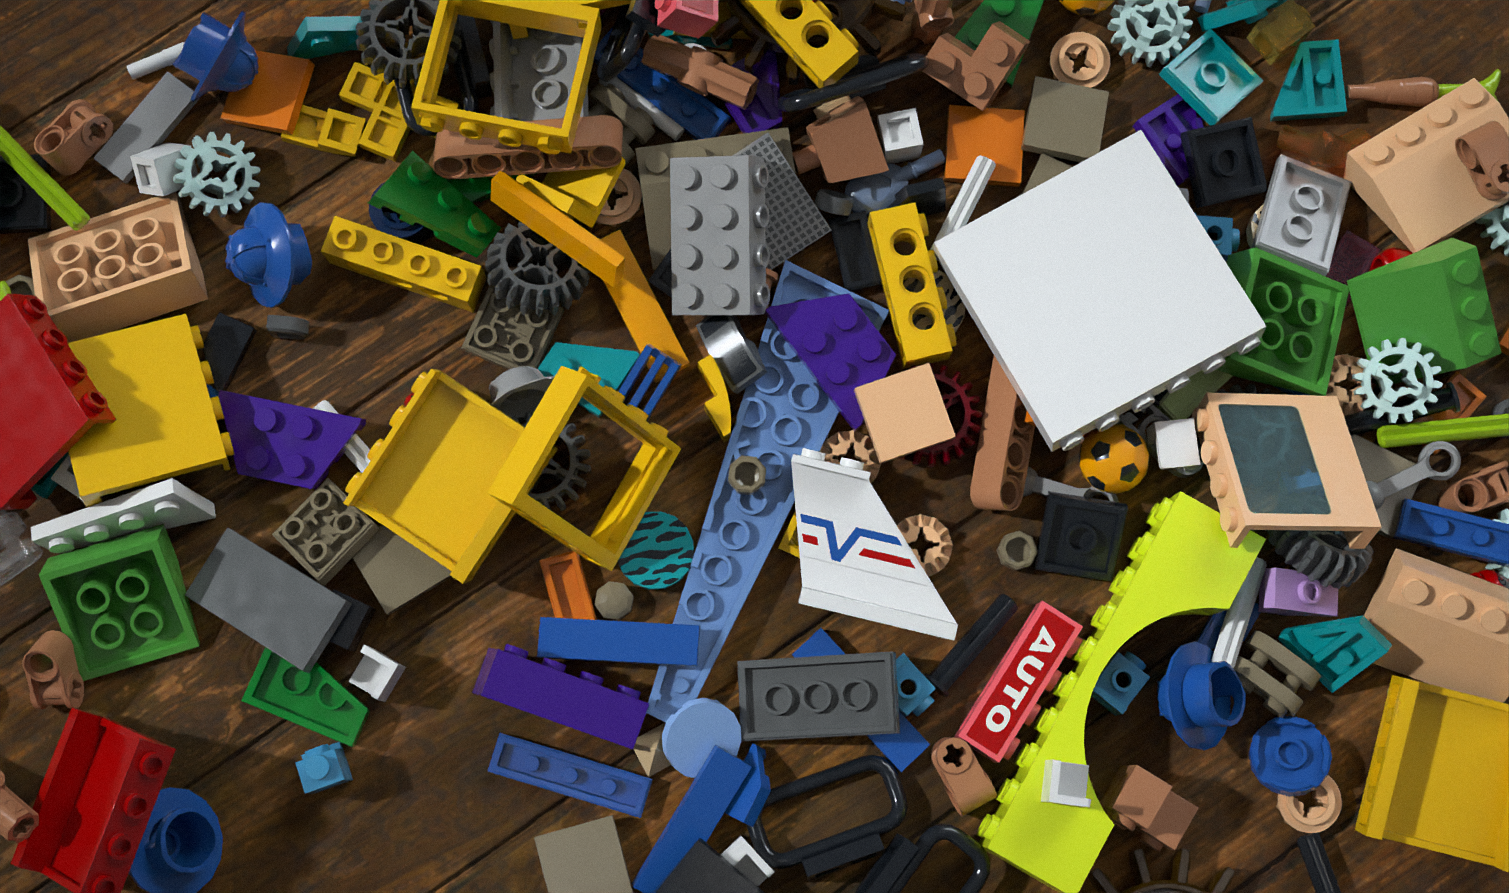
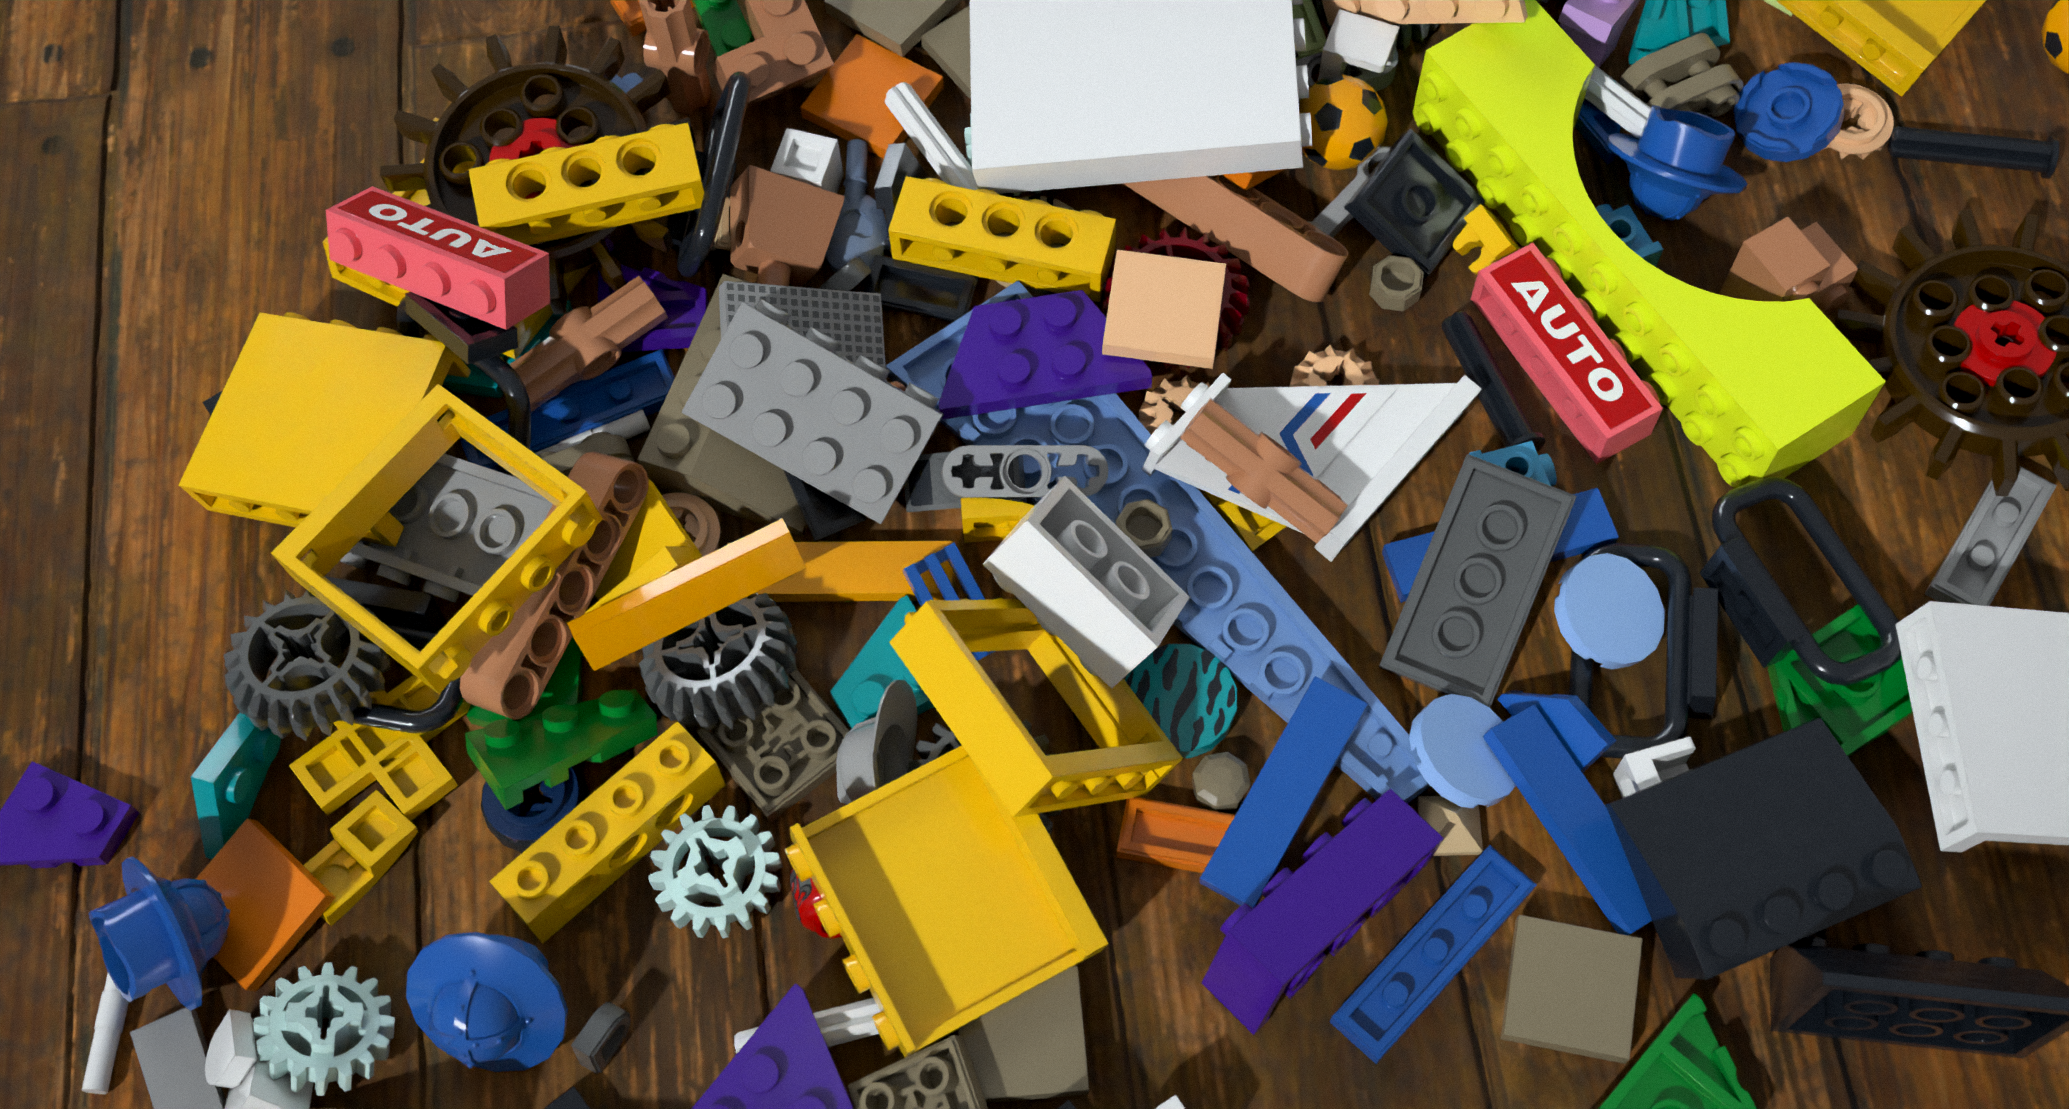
camera: 55 degrees left, 15 degrees down
nougat piece [931,737,997,817] -> none
white panel [1041,760,1091,808] -> none
none -> white tile [205,1009,257,1088]
none -> light aqua gear [649,805,783,938]
none -> light grey beam [941,445,1108,498]
none -> white brick [983,476,1190,689]
none -> nougat piece [1180,397,1348,544]
none -> yellow tile [1453,204,1521,275]
none -> light blue tile [1554,553,1665,670]

